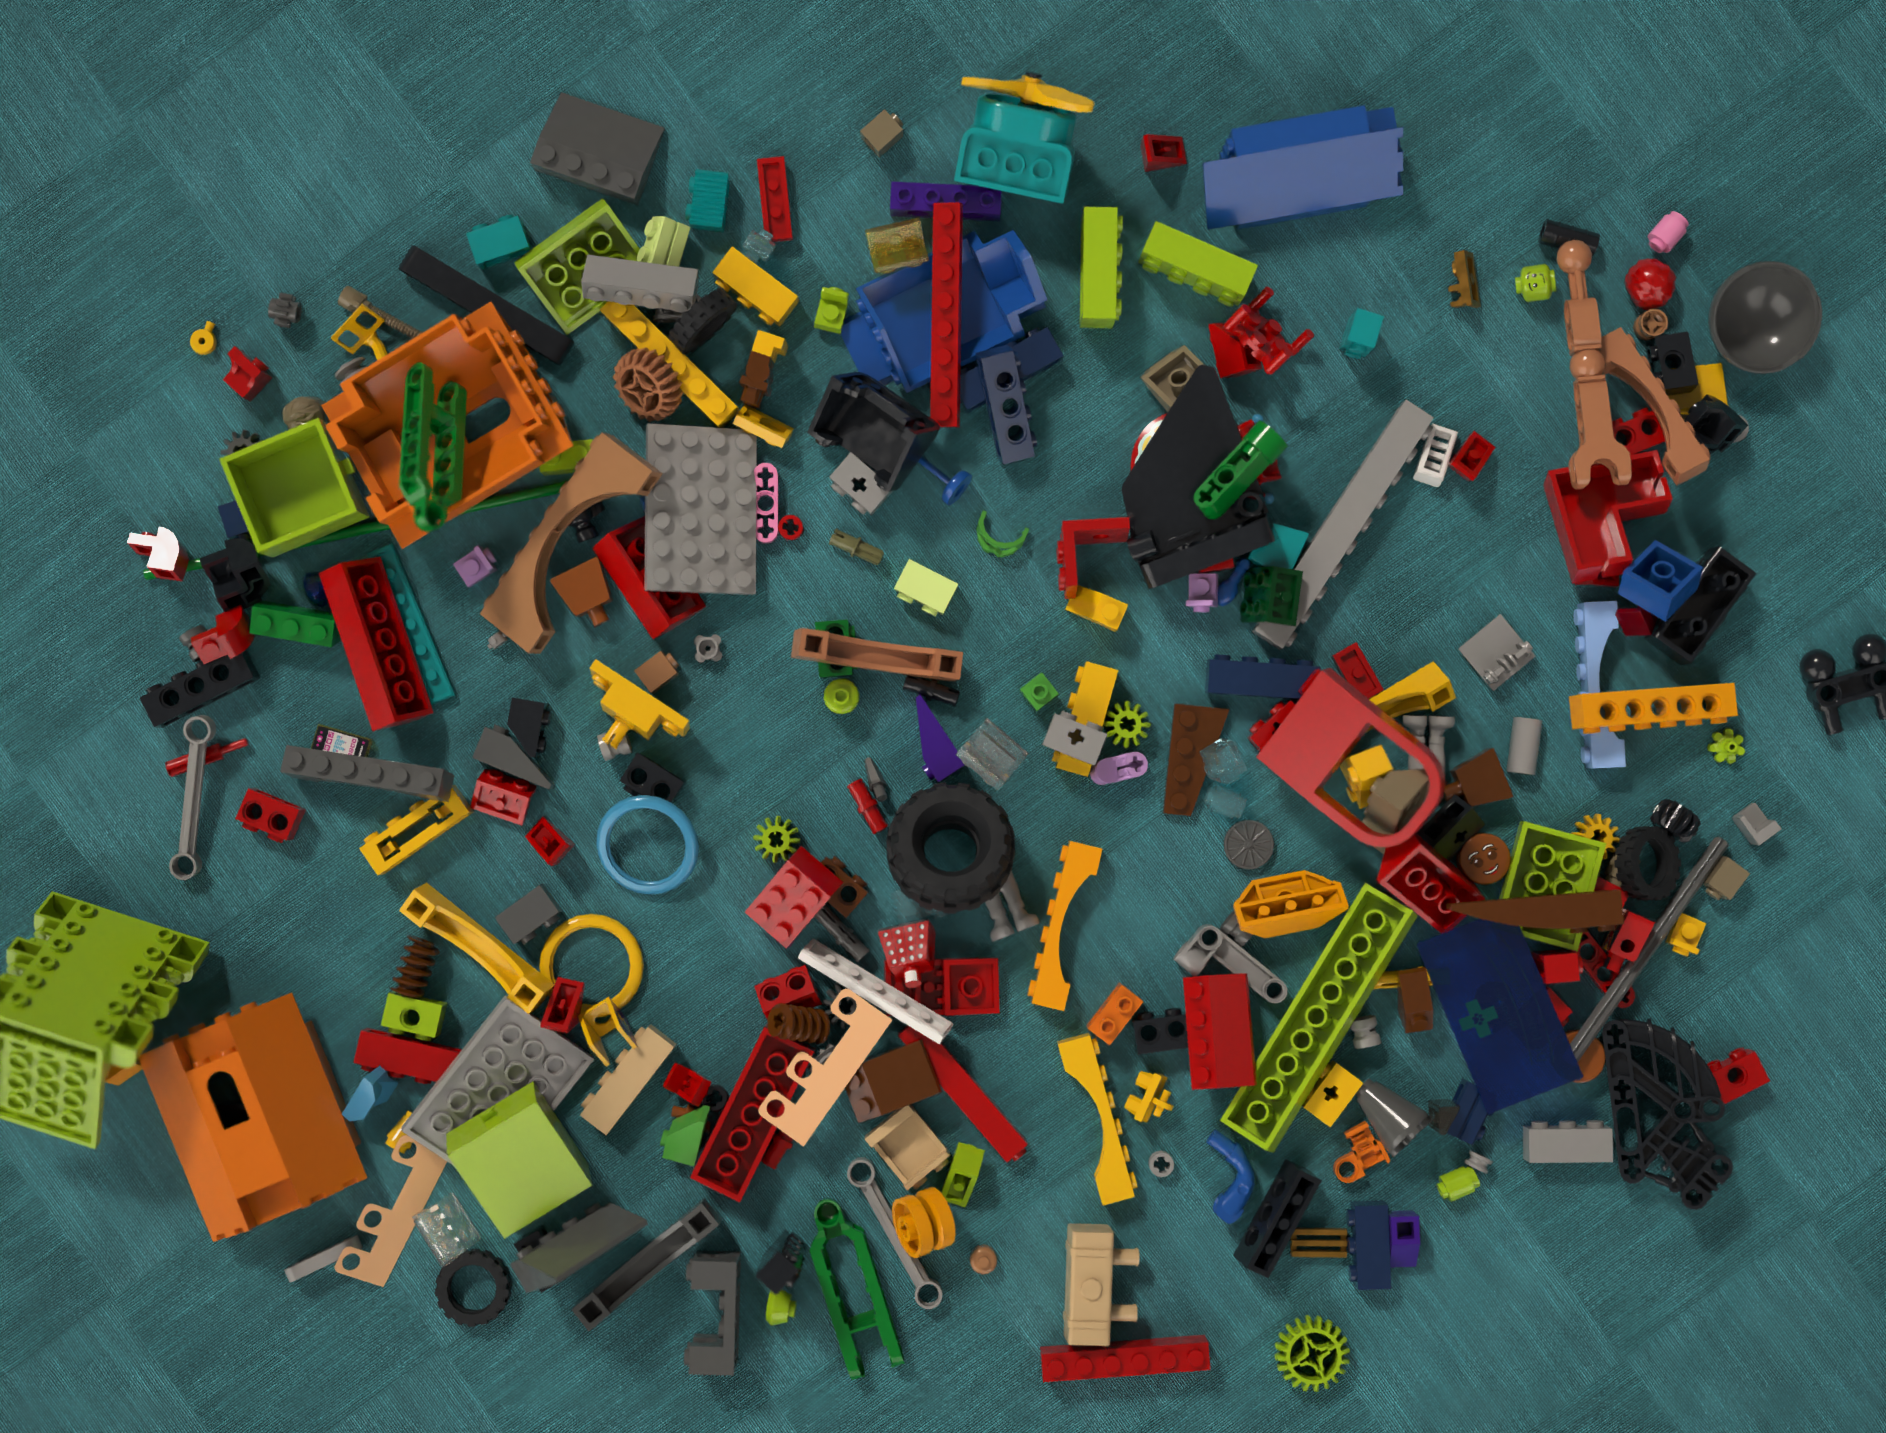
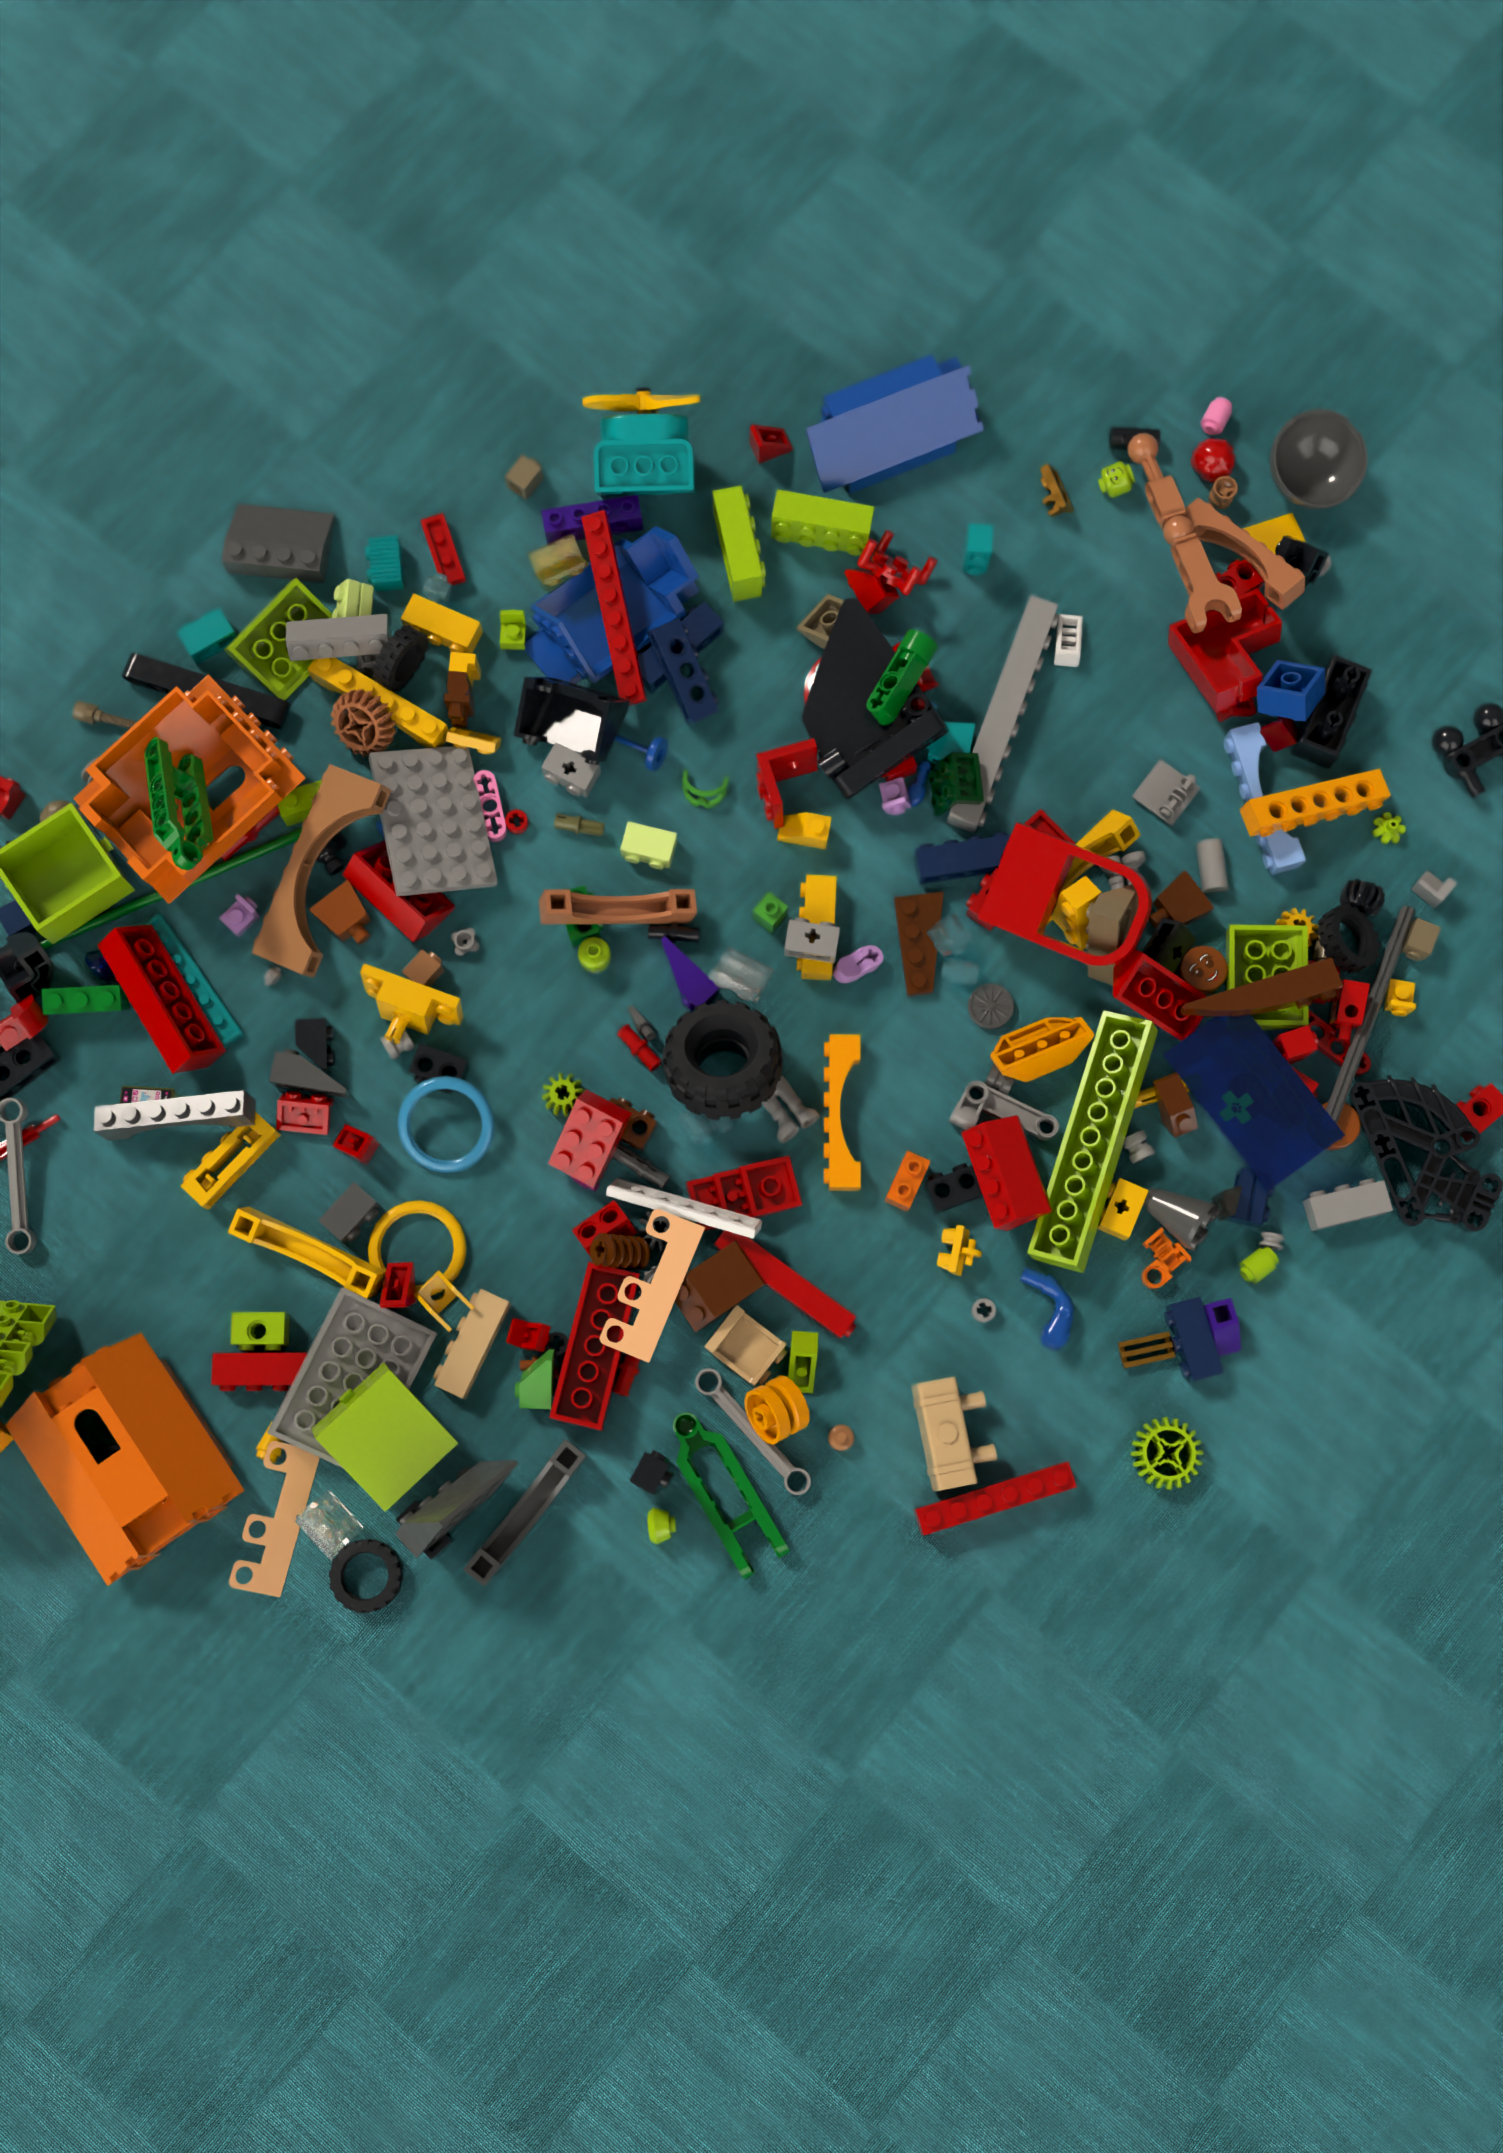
camera: 15 degrees left, 10 degrees down
red brick [235,788,306,843] -> none
dark grey gear [268,292,302,328] -> none
light grey beam [284,1235,363,1282] -> none
yellow piece [331,303,388,361] -> none
dark azure slope [342,1066,398,1121] -> none
reddish brown piece [389,935,440,997] -> none
dark grey plate [684,1250,741,1375] -> none
red torso [878,918,936,988] -> none
yellow arch [1057,1033,1138,1206] -> none
lime gear [1103,701,1151,748] -> none
black brick [1233,1159,1322,1278] -> none
red slope [1448,431,1495,482] -> none
black brick [1647,331,1698,396] -> none

